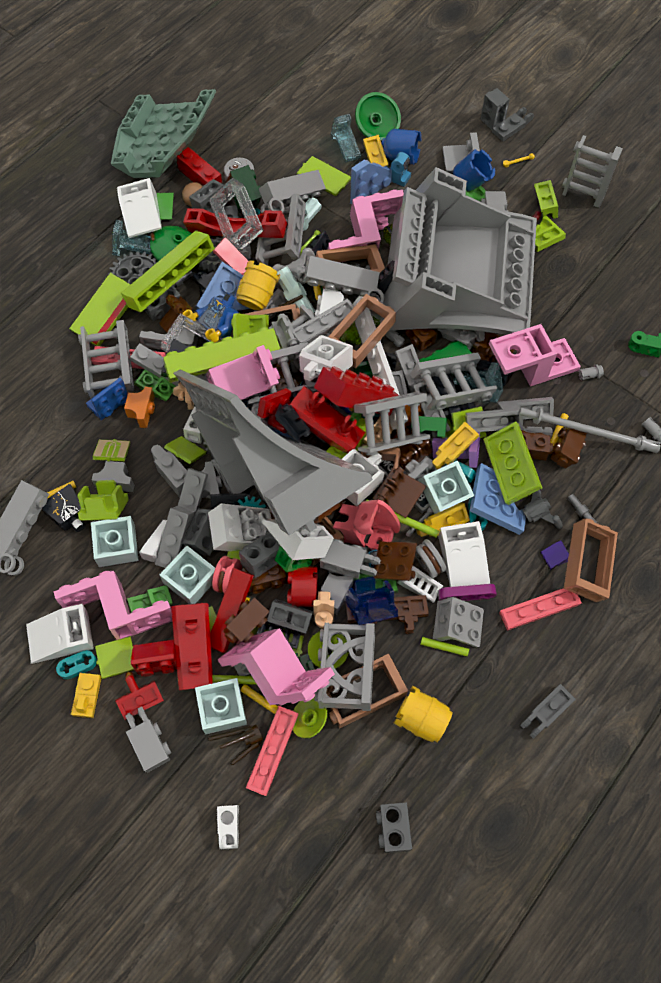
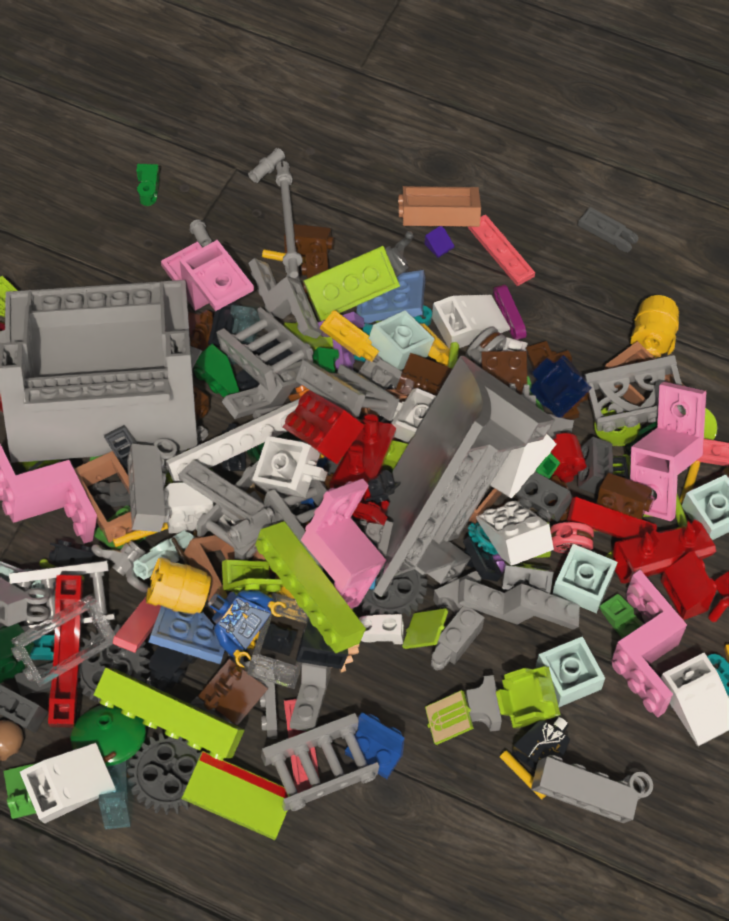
camera: 105 degrees left, 5 degrees down
lime piece [95,637,135,679] -> none
orange brick [124,387,155,428] -> none
bright green slope [134,369,176,401] -> none
white slope [139,520,167,562] -> none
light nougat hips [314,592,334,629] -> none
nougat window [328,294,396,368] -> none
lime piece [420,637,469,657] -> none
light grey bracket [433,597,484,648] -> none
flat silver bar [567,494,598,524] -> none

